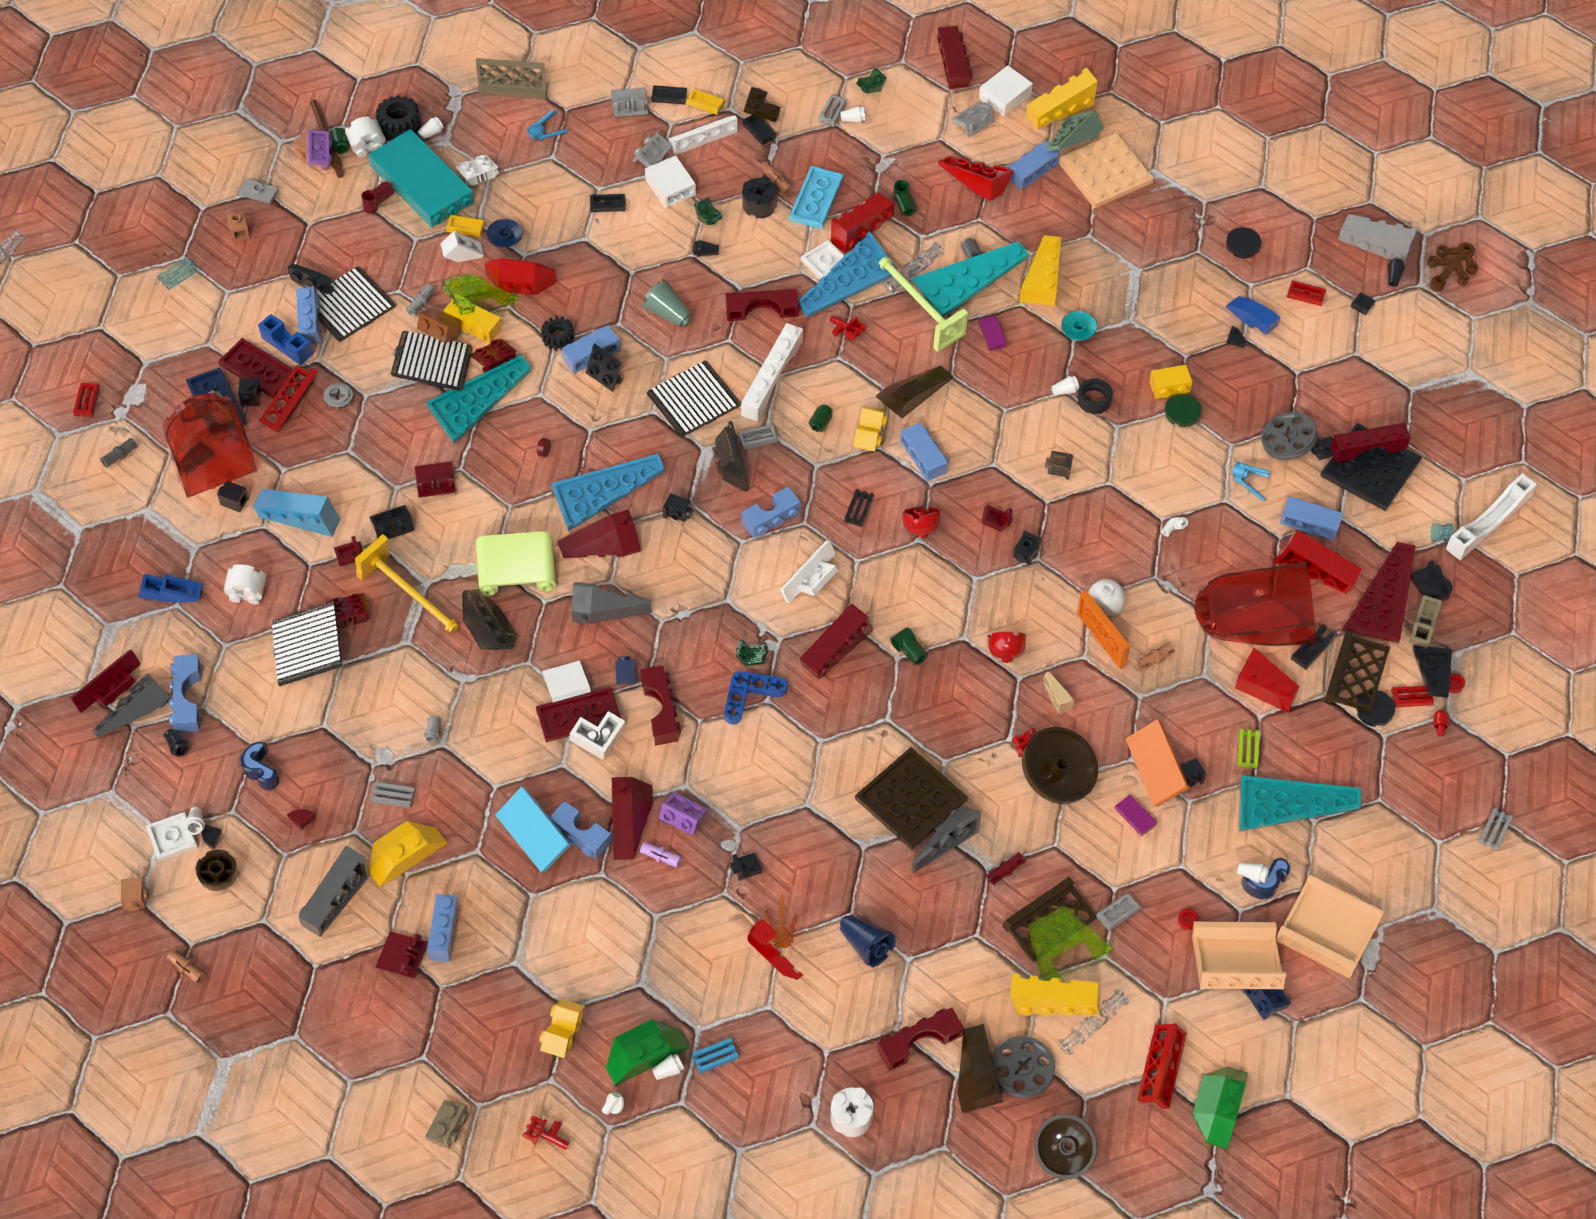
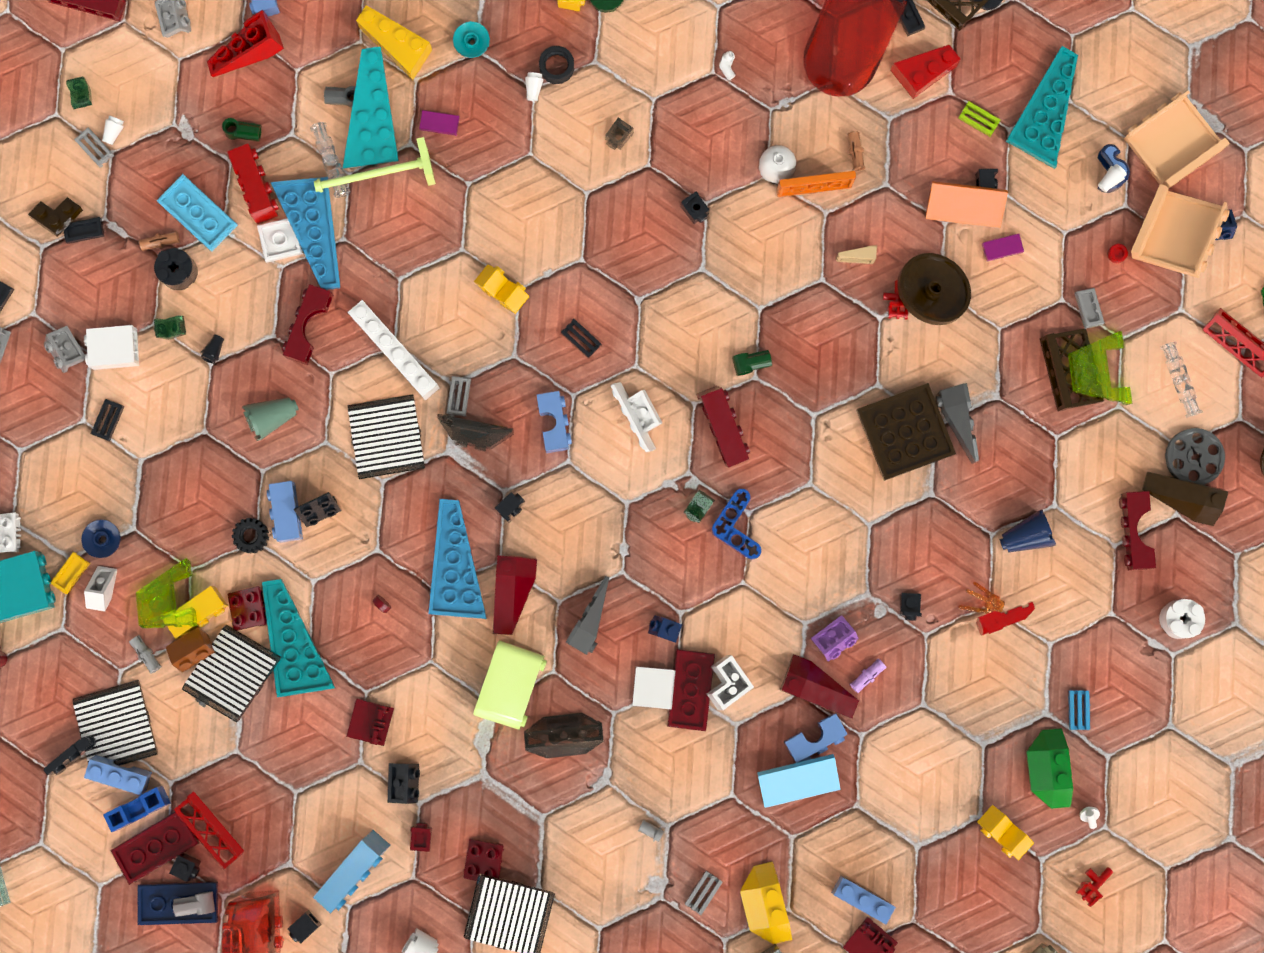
camera: 65 degrees left, 25 degrees up
light grey gear [323,383,353,409] -> none
yellow tile [355,534,459,633] -> none
red wedge [484,258,557,295] -> none
dark red arch [640,665,681,746] -> none
white cone [652,1054,684,1080] -> none
white fence [668,115,737,155] -> none
yellow plate [686,89,725,115] -> none
dark green brick [809,404,833,432] -> none
red arm [829,315,867,341] -> none
dark brown wedge [876,366,953,419] -> none
medium blue brick [900,422,949,482] -> none
red cylinder [902,506,940,538] -> none
dark red bracket [982,505,1013,532] -> none
dark red pin [986,852,1026,885] -> none
red cylinder [987,632,1026,663] -> none
yellow wedge [1011,973,1101,1016] -> none

